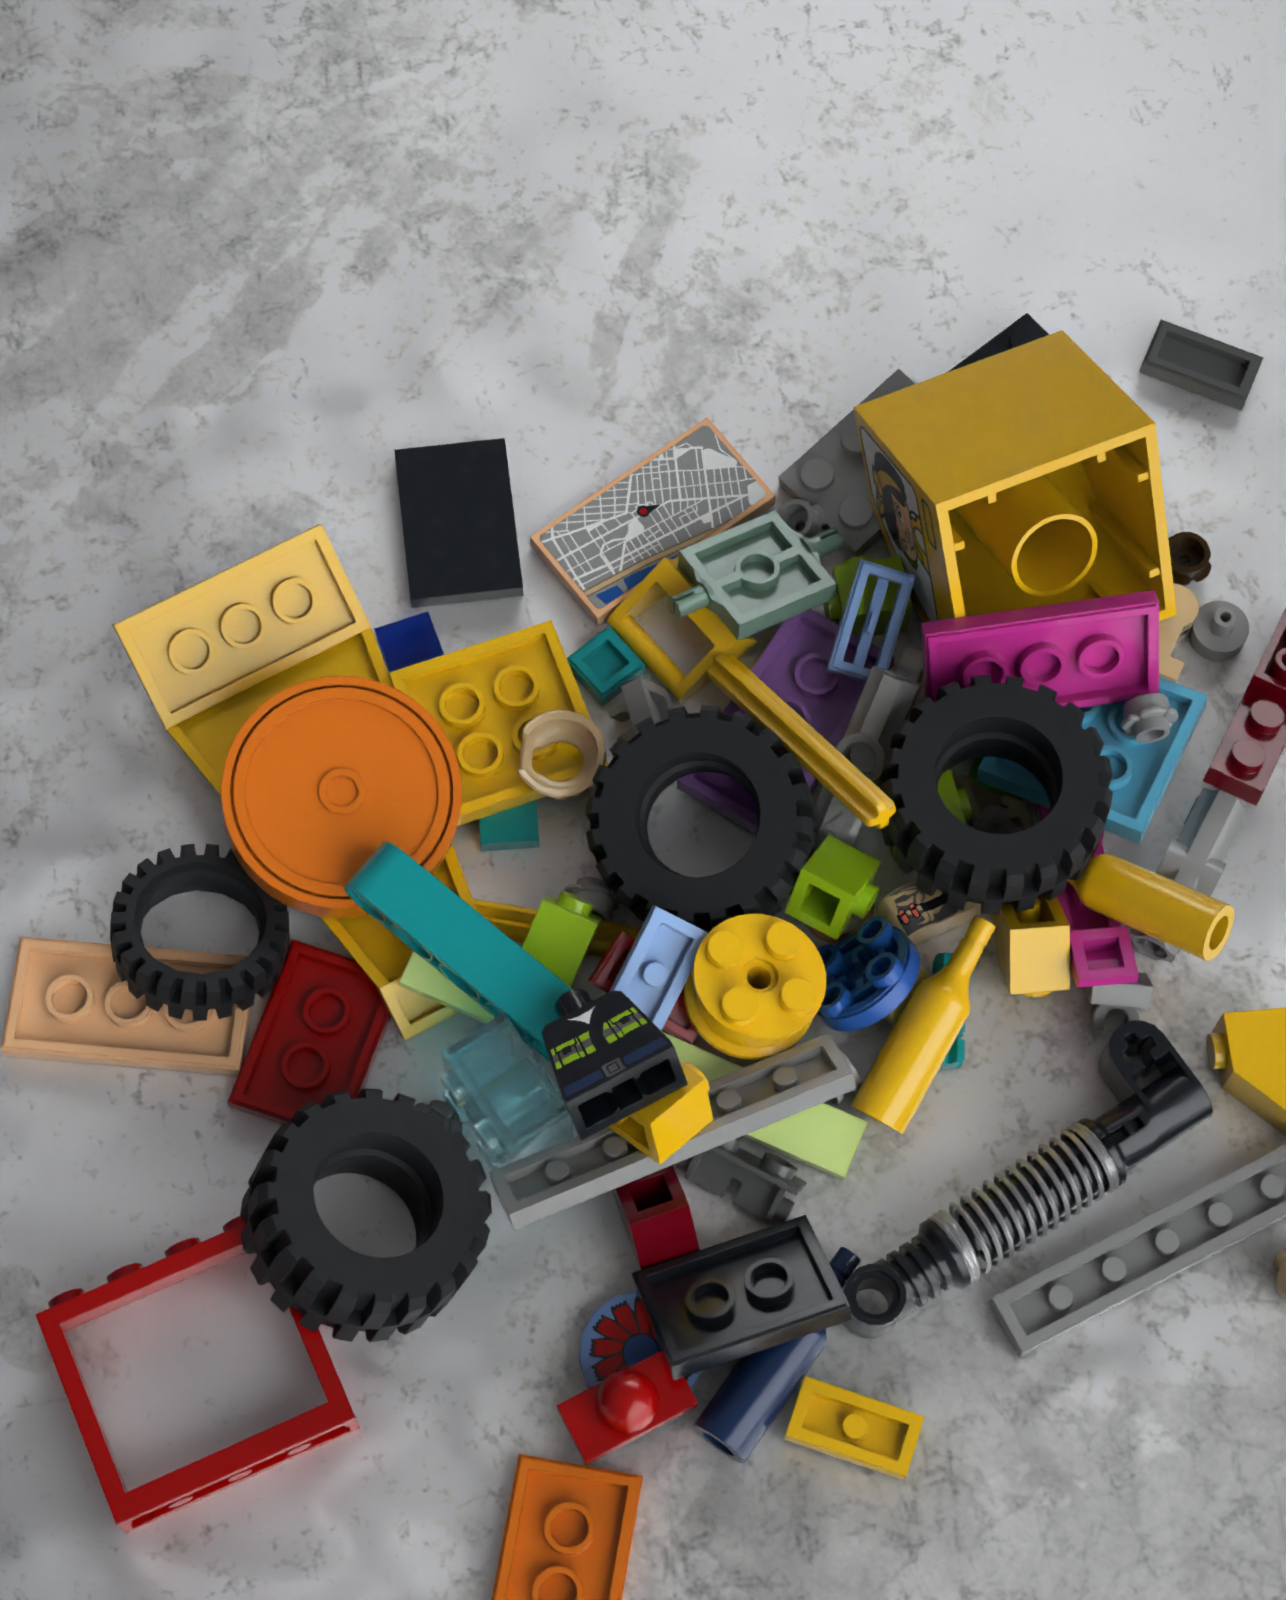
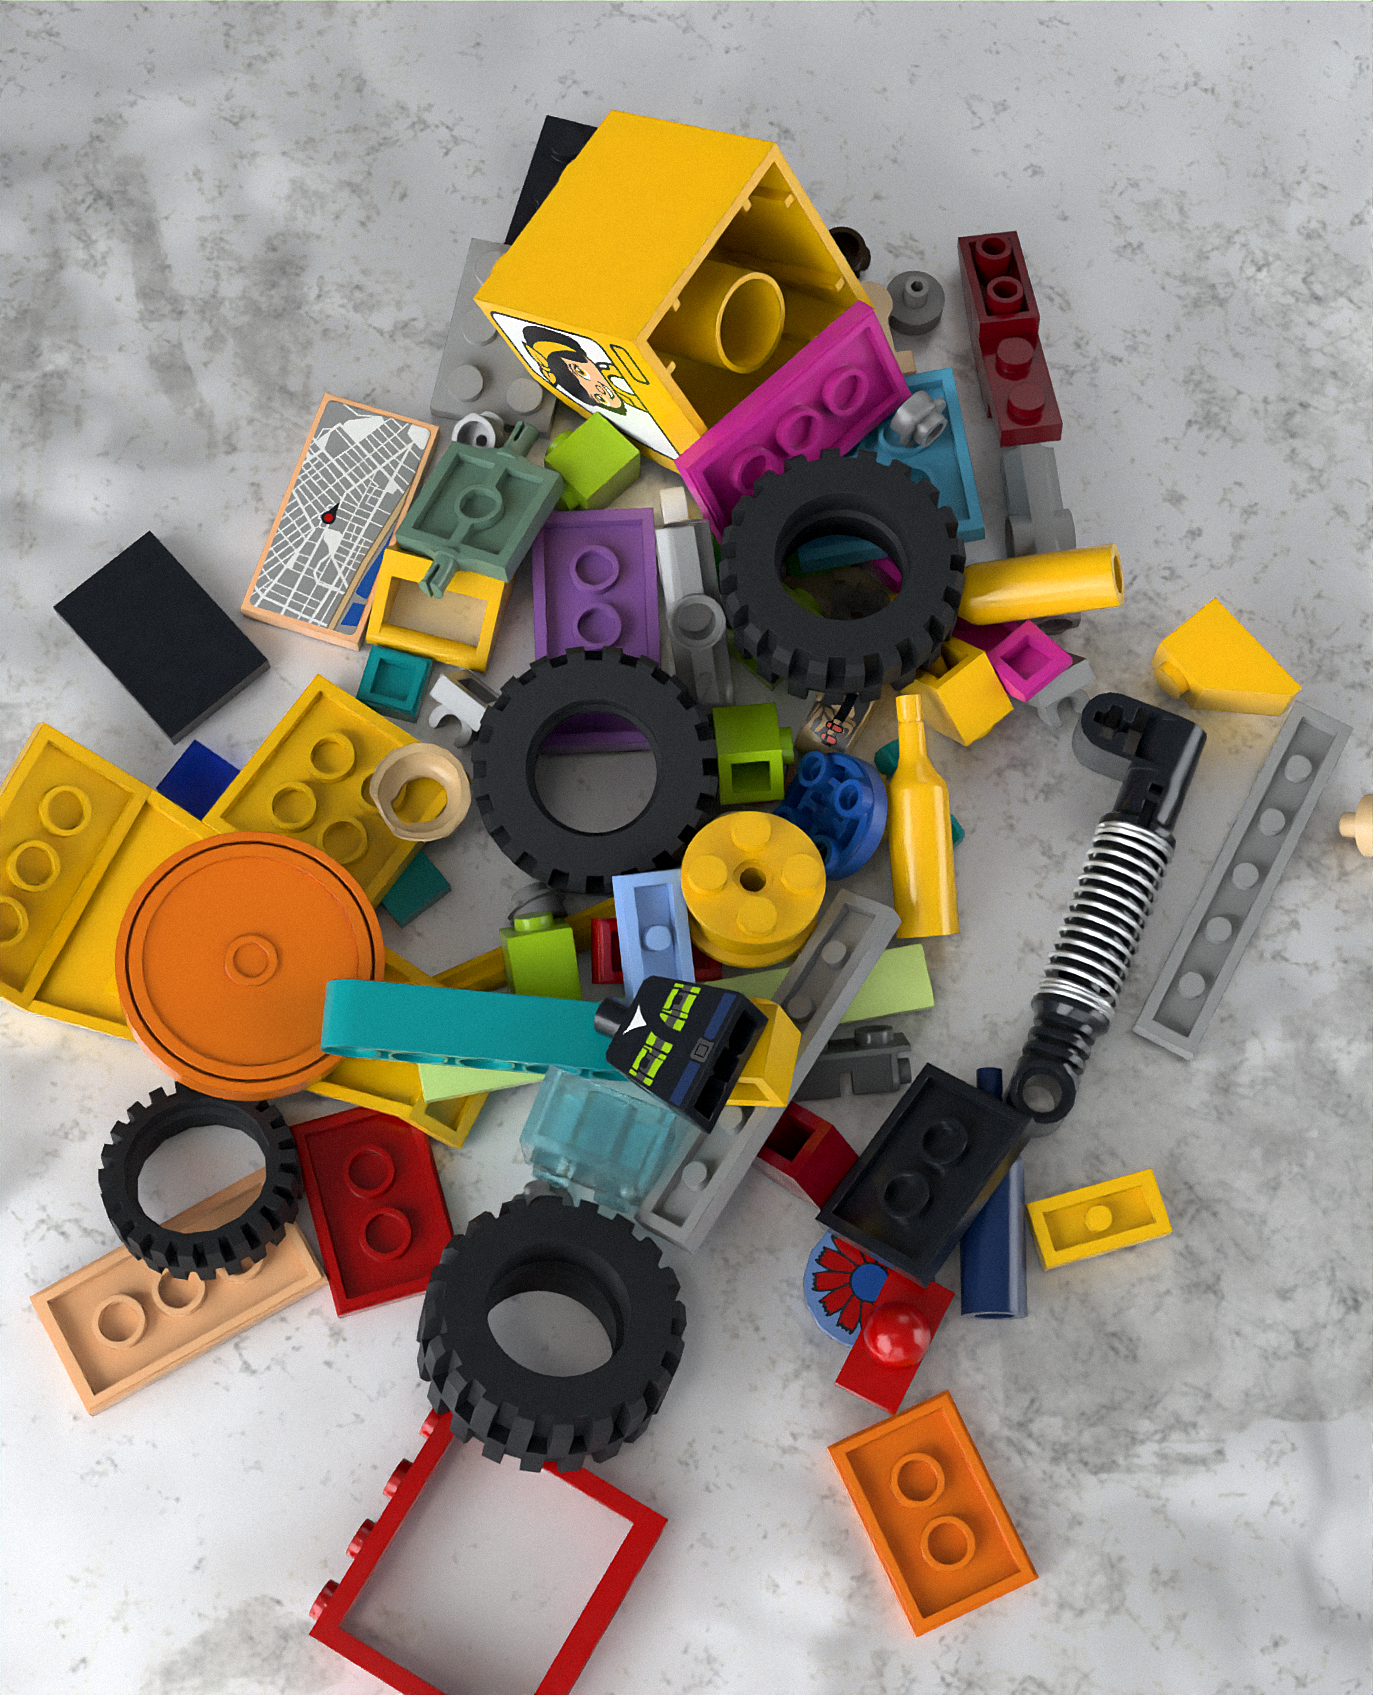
camera: 35 degrees left, 5 degrees up
yellow axle [707,653,896,829] -> none
light blue tile [826,559,916,682] -> none
dark grey tile [1139,319,1264,411] -> none

